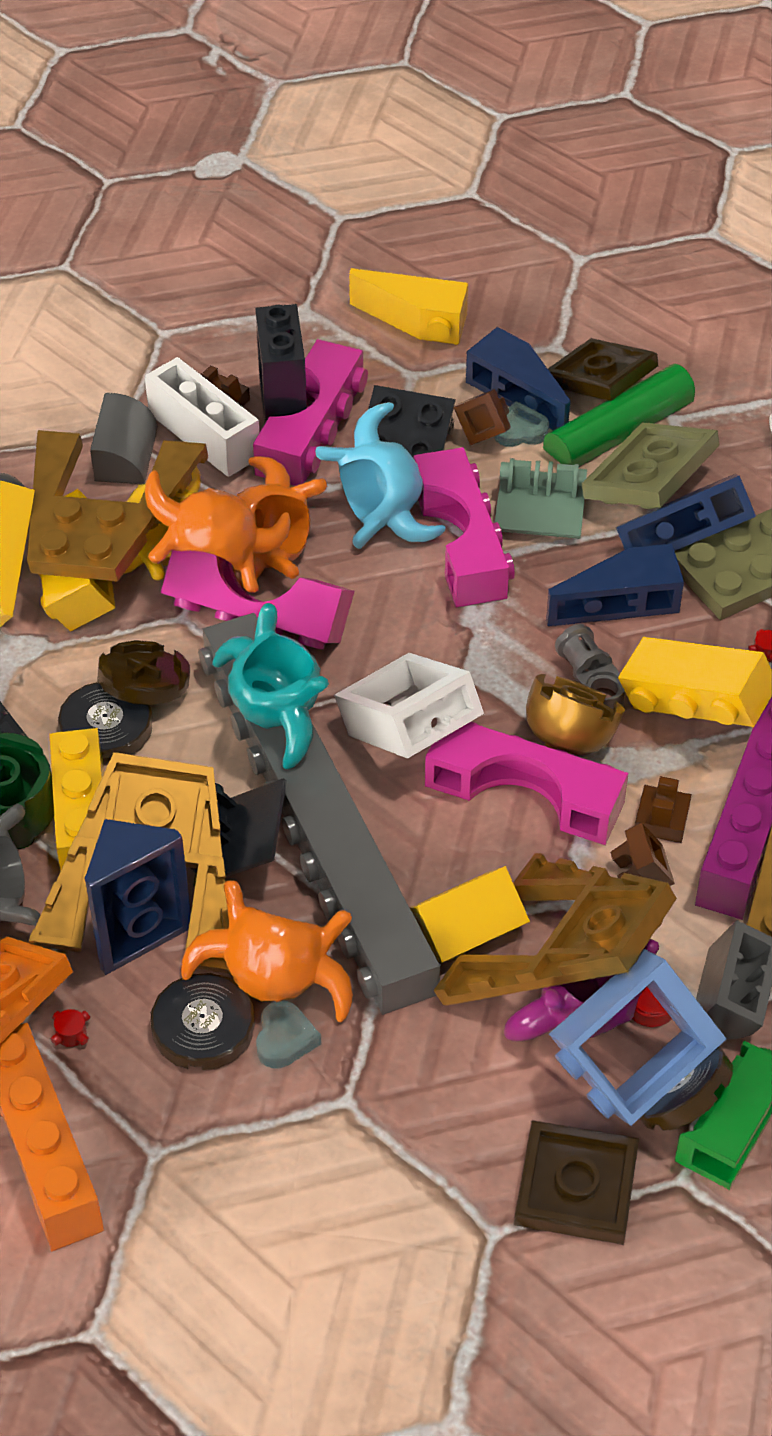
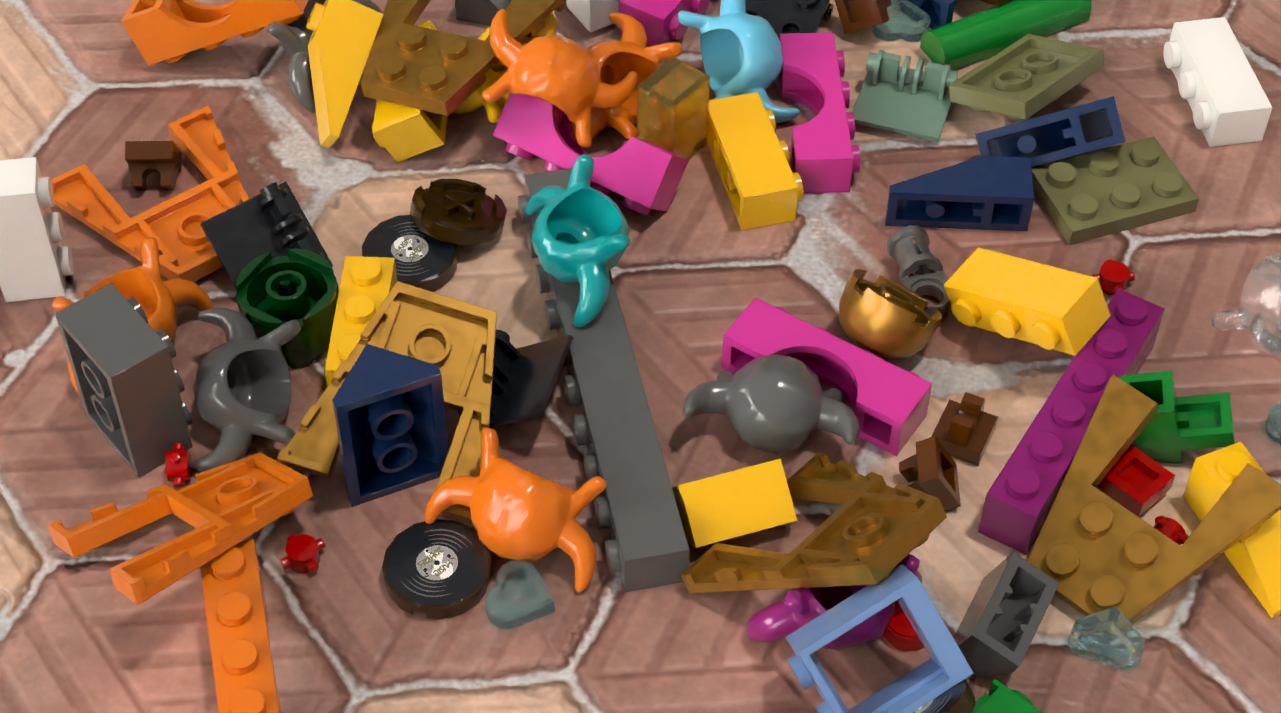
camera: 10 degrees right, 0 degrees up
white window [334,653,484,759] -> none
none -> clear yellow brick [637,56,710,160]
none -> dark grey piece [683,354,859,454]
none -> yellow brick [703,92,804,231]

